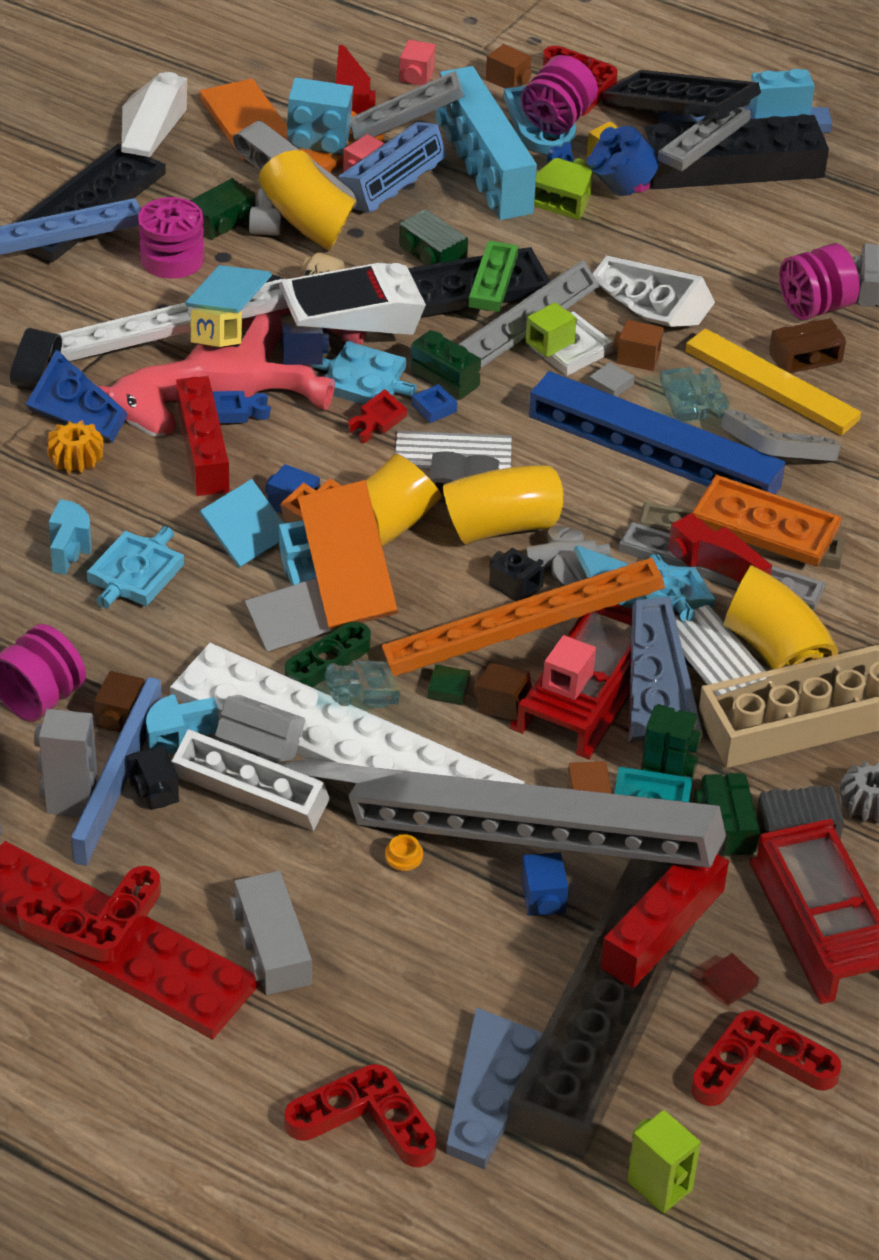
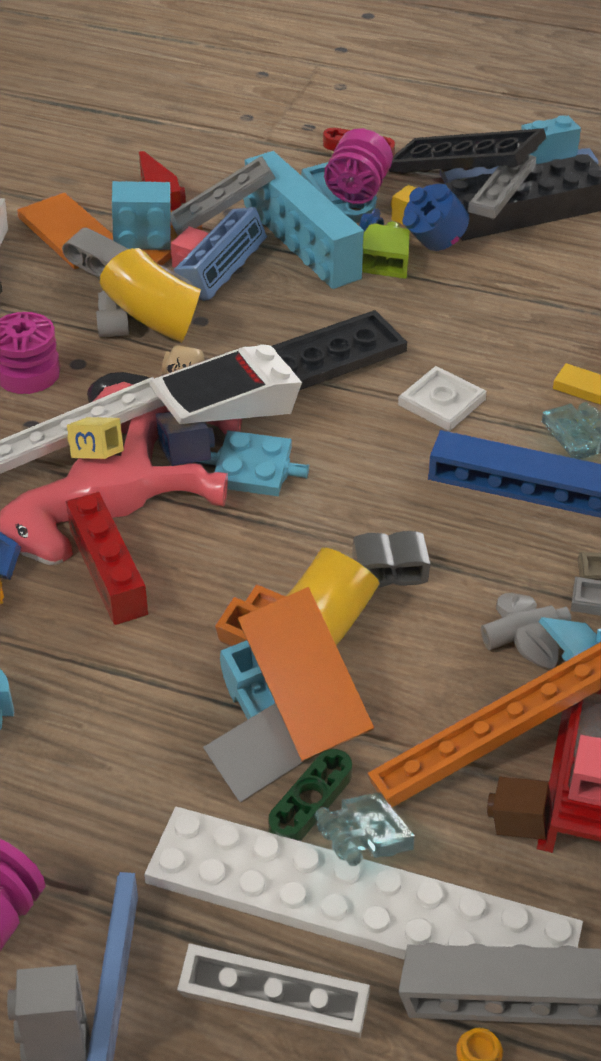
camera: 10 degrees left, 0 degrees up
medium azure plate [87,526,184,609] -> none
reddish brown brick [94,671,144,732] -> none
black brick [127,746,179,810] -> none
medium azure brick [146,694,218,755] -> none
medium azure piece [185,265,272,313] -> none
dark green brick [190,178,256,240] -> none
medium azure piece [199,479,284,568] -> none
blue plate [212,391,271,423] -> none
light grey brick [215,695,305,764] -> none
blue brick [265,464,320,514] -> none
light grey sticker [280,758,403,783] -> none
red plate [348,389,407,444] -> none
sticker [396,430,512,469] -> none
coral brick [399,40,436,86] -> none
dark green brick [399,209,468,265] -> none
dark green brick [410,330,481,400] -> none
blue plate [412,384,458,423] -> none
dark green tile [427,664,471,705] -> none
yellow brick [443,465,564,545] -> none
light grey tile [458,260,599,368] -> none
bright green plate [469,241,518,312] -> none
dark orange brick [486,44,532,88] -> none
black brick [489,547,545,601] -> none
lime brick [525,302,577,358] -> none
light grey tile [589,362,635,397] -> none
white wedge [593,255,715,327] -> none
dark orange brick [613,320,664,371] -> none

